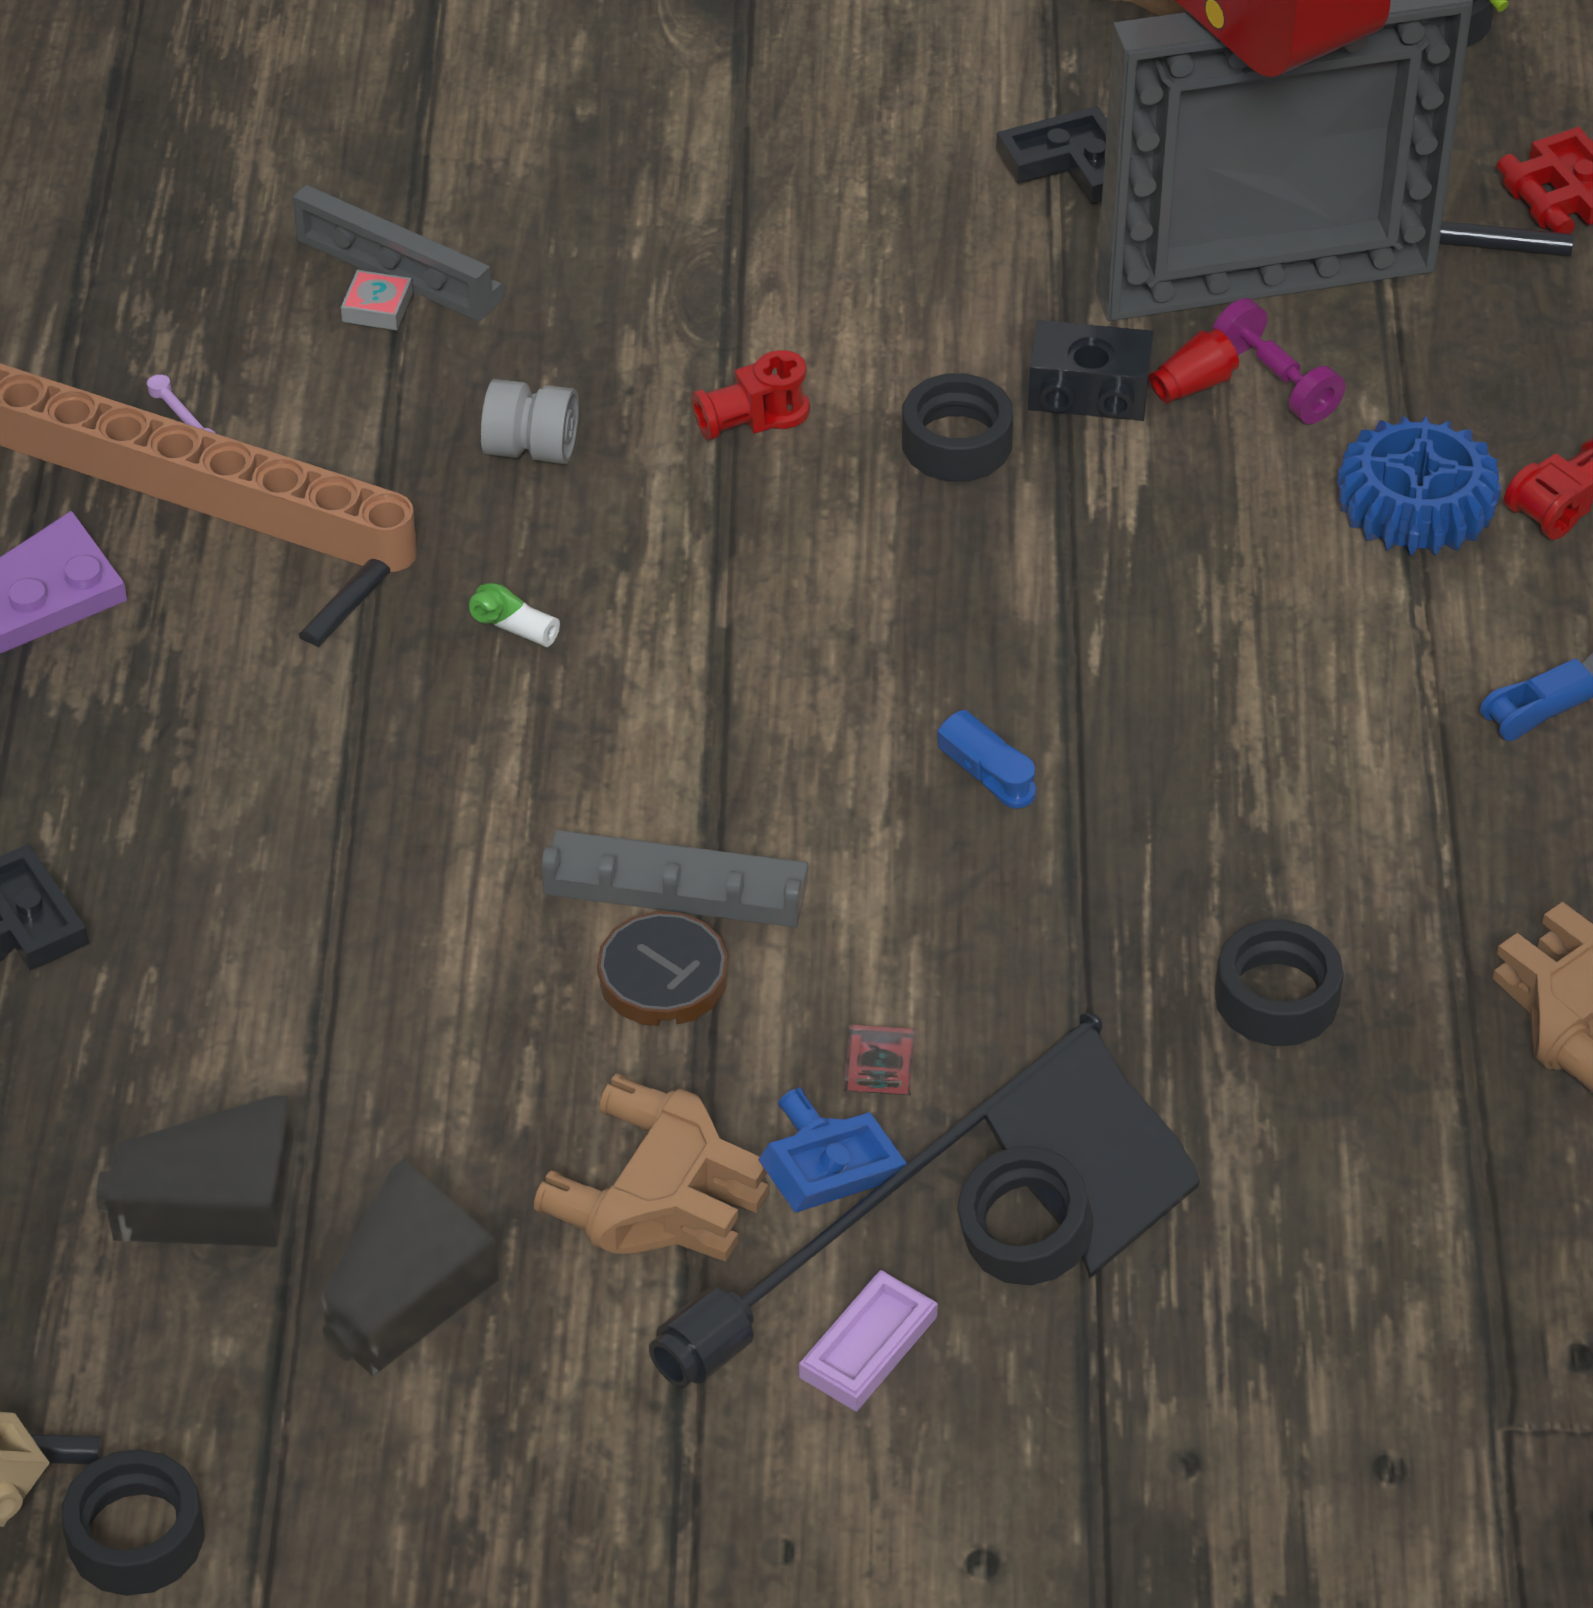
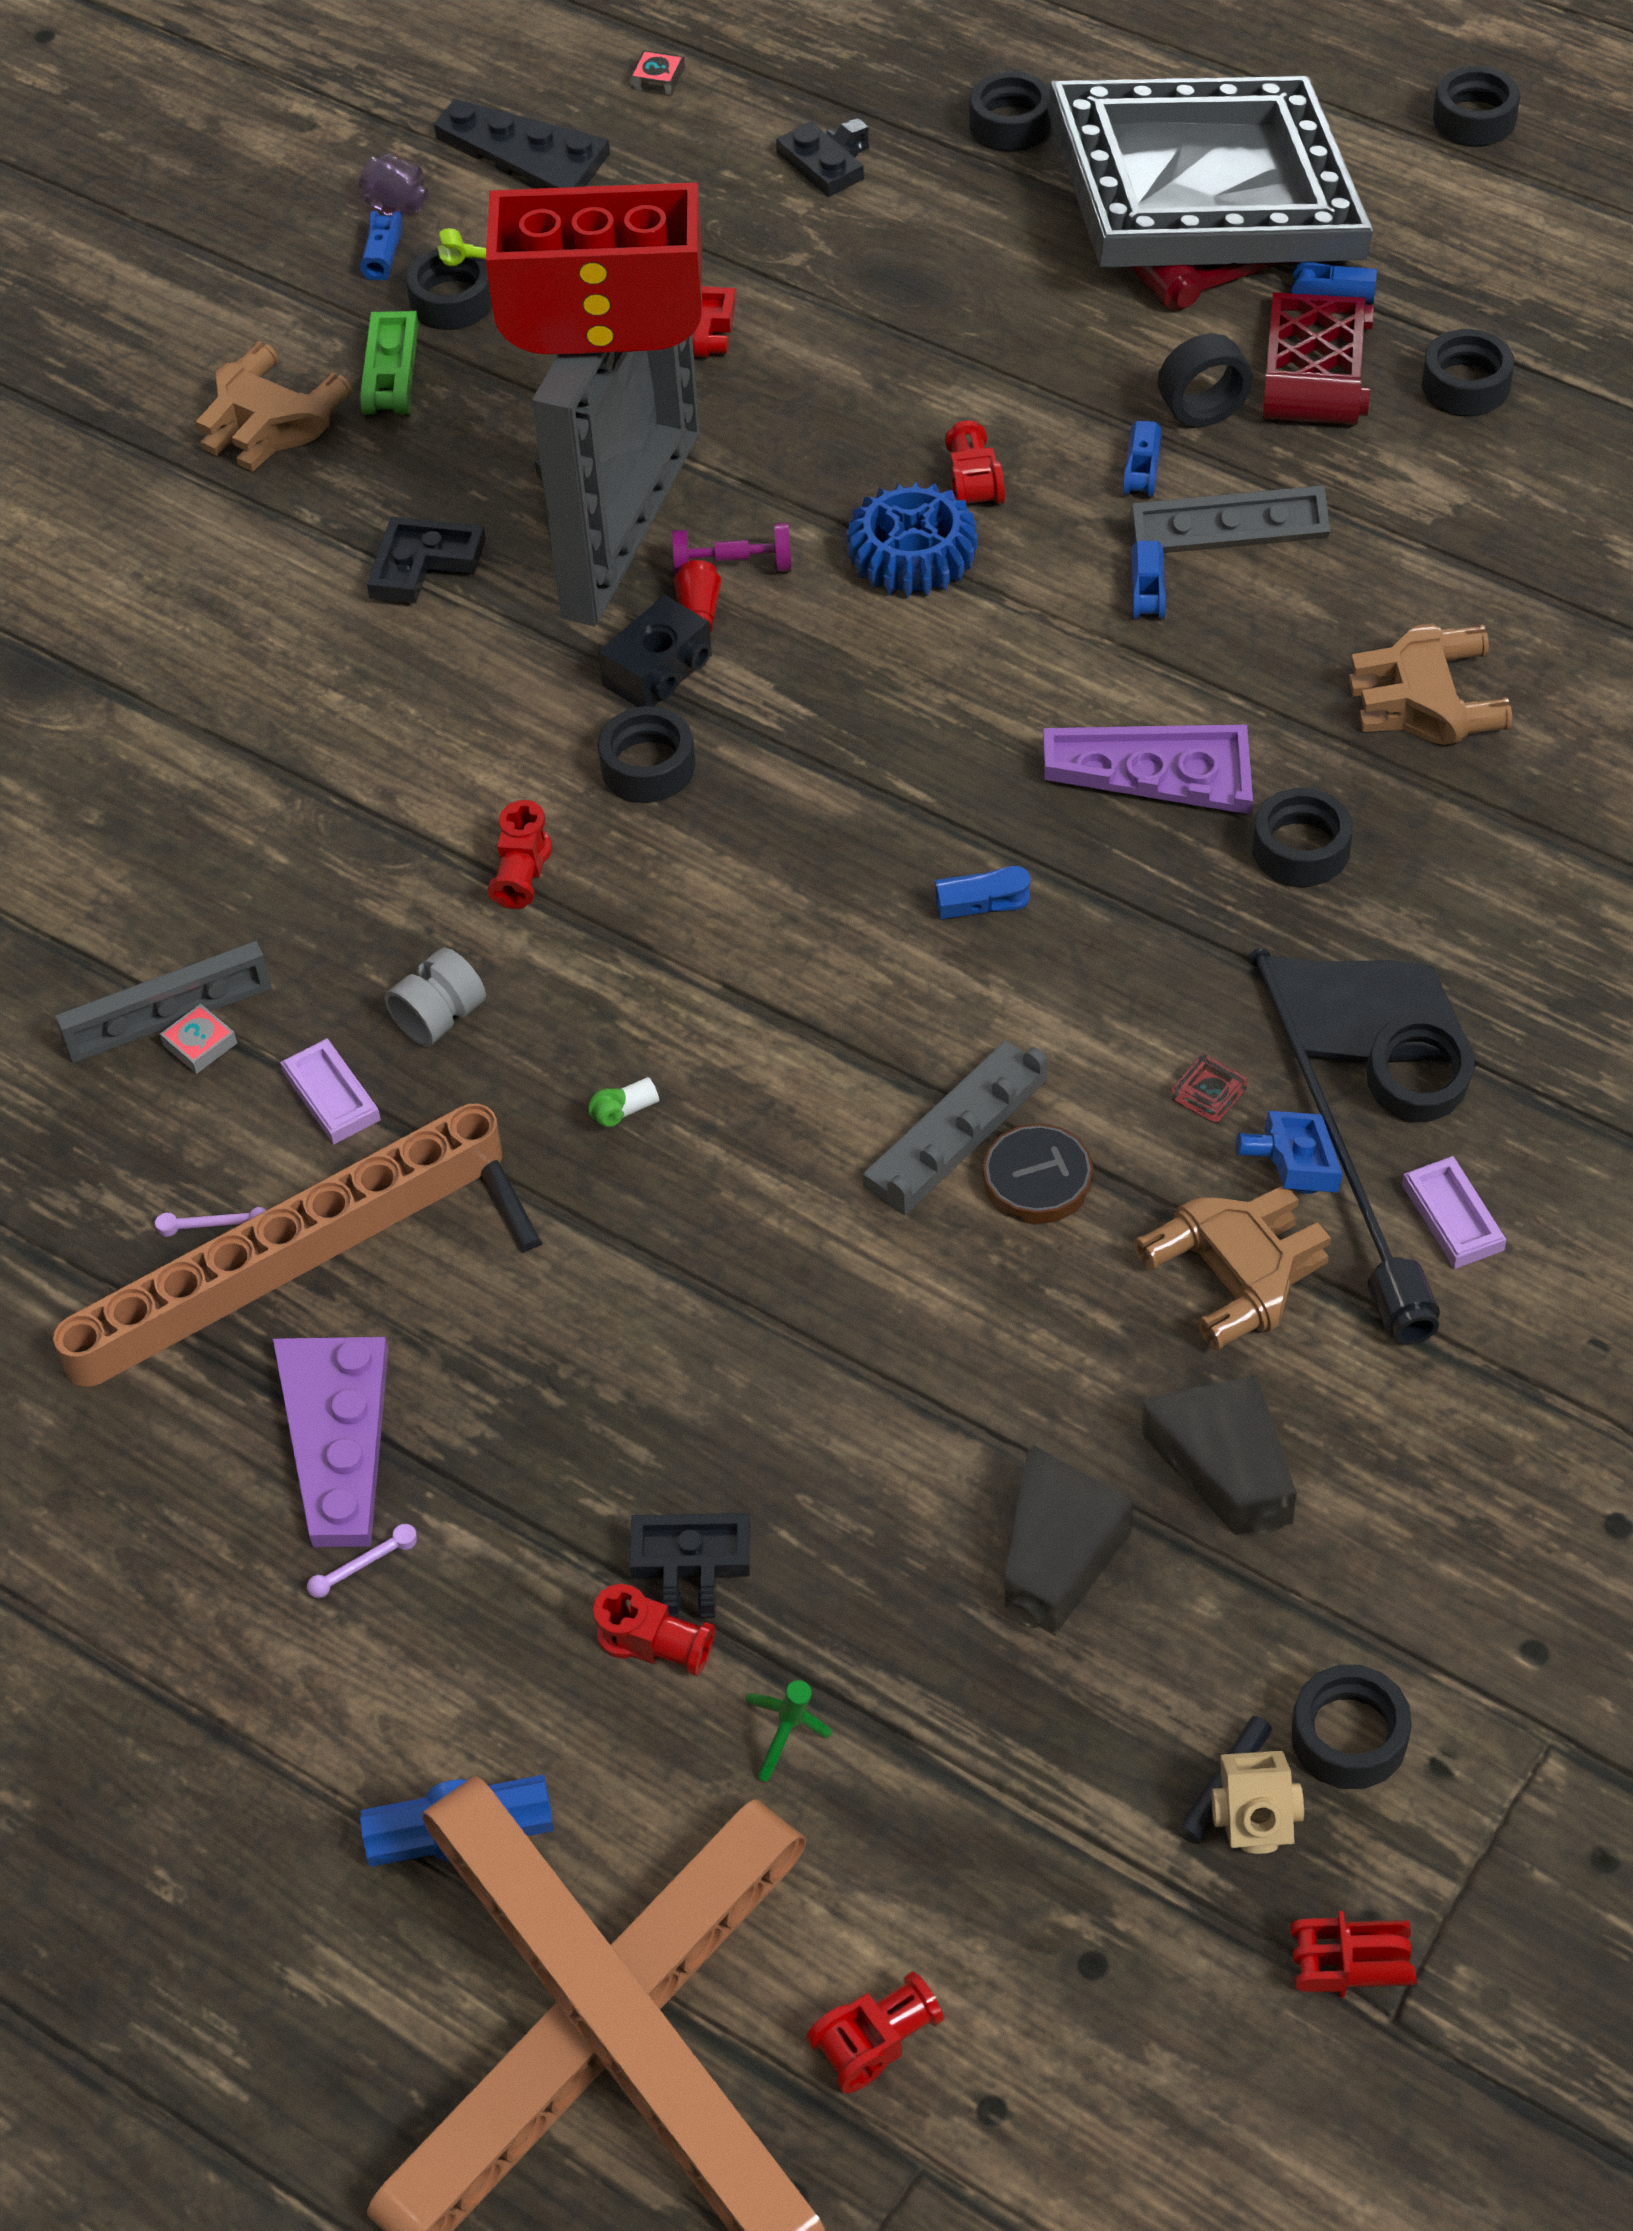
camera: 55 degrees left, 5 degrees up
black piece [1439,221,1574,257] -> none
none -> lavender tile [280,1038,381,1145]
none -> medium lavender wing [1043,724,1253,815]

